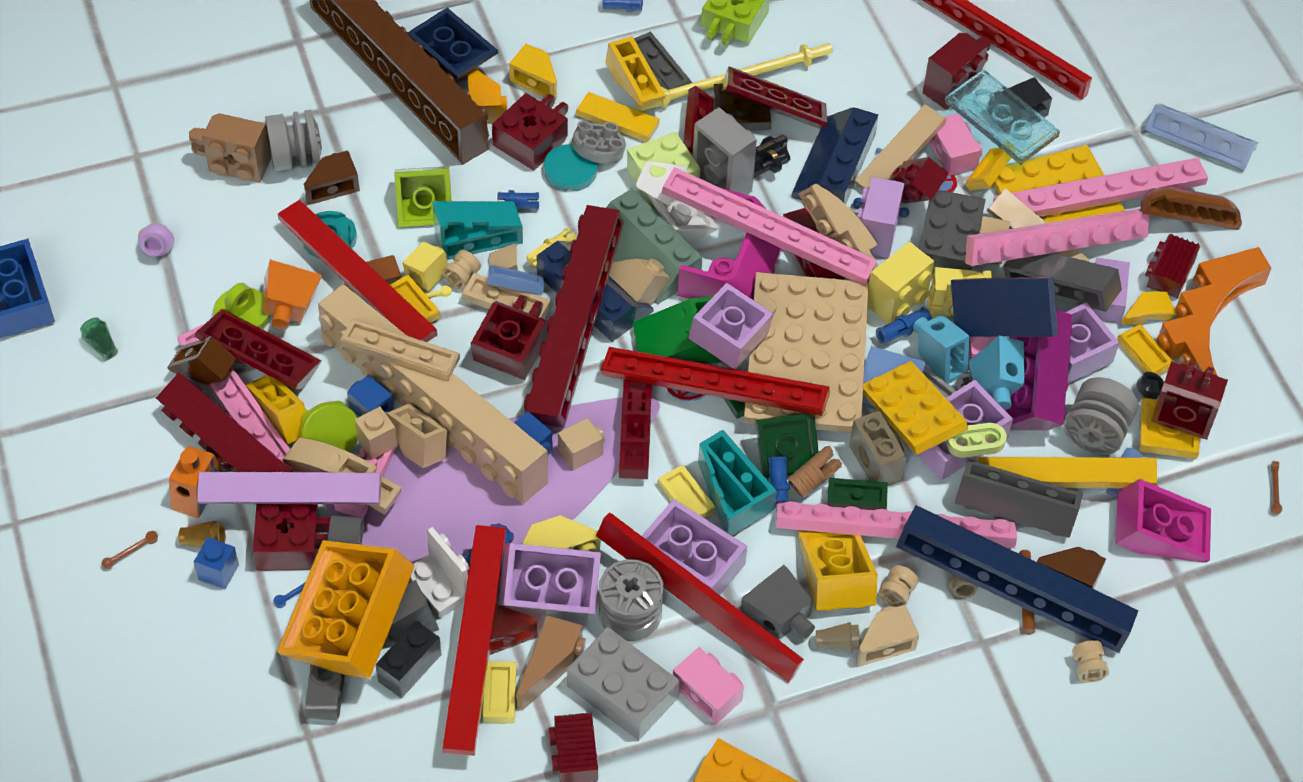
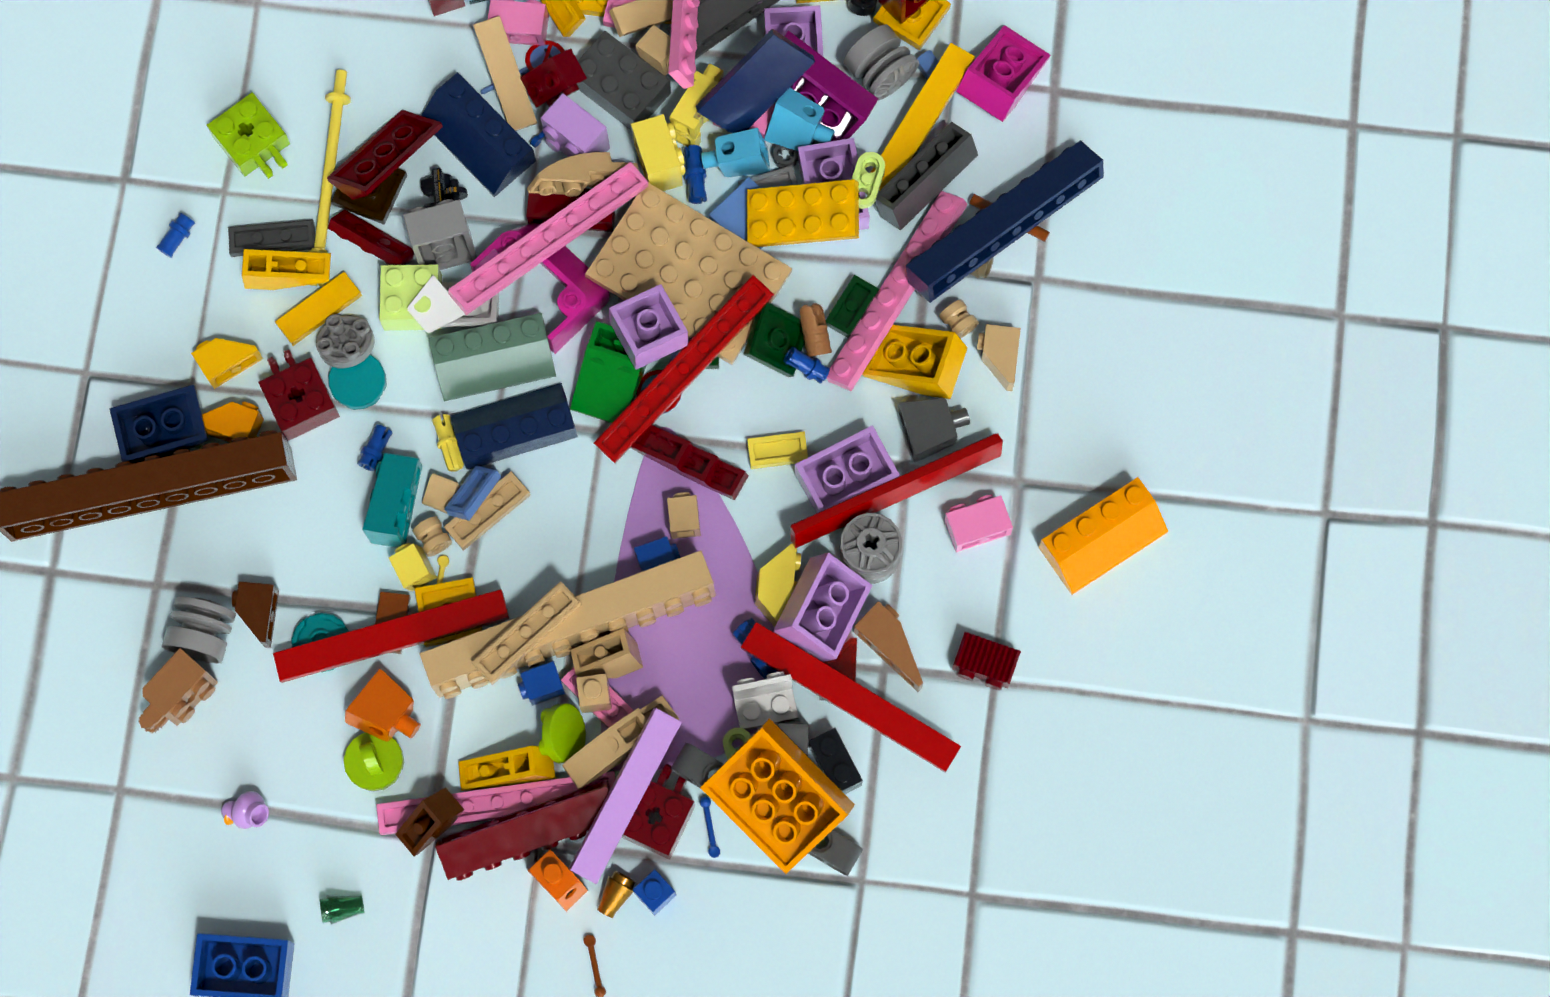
camera: 60 degrees left, 20 degrees up
dark red slope [194,309,321,390] -> none
lime slope [394,166,452,227] -> none
dark red hinge [470,295,548,380] -> none
light yellow tile [483,661,517,723] -> none
dark red brick [524,205,624,428] -> none
light grey brick [567,627,680,741] -> none
tan slope [609,258,671,304] -> none
teal wedge [698,430,777,536] -> none
dark tan cone [816,622,860,653] -> none
dark tan brick [849,410,907,486] -> none
reddish brown slope [1037,546,1106,589] -> none
tan wheel [1072,640,1109,683] -> none

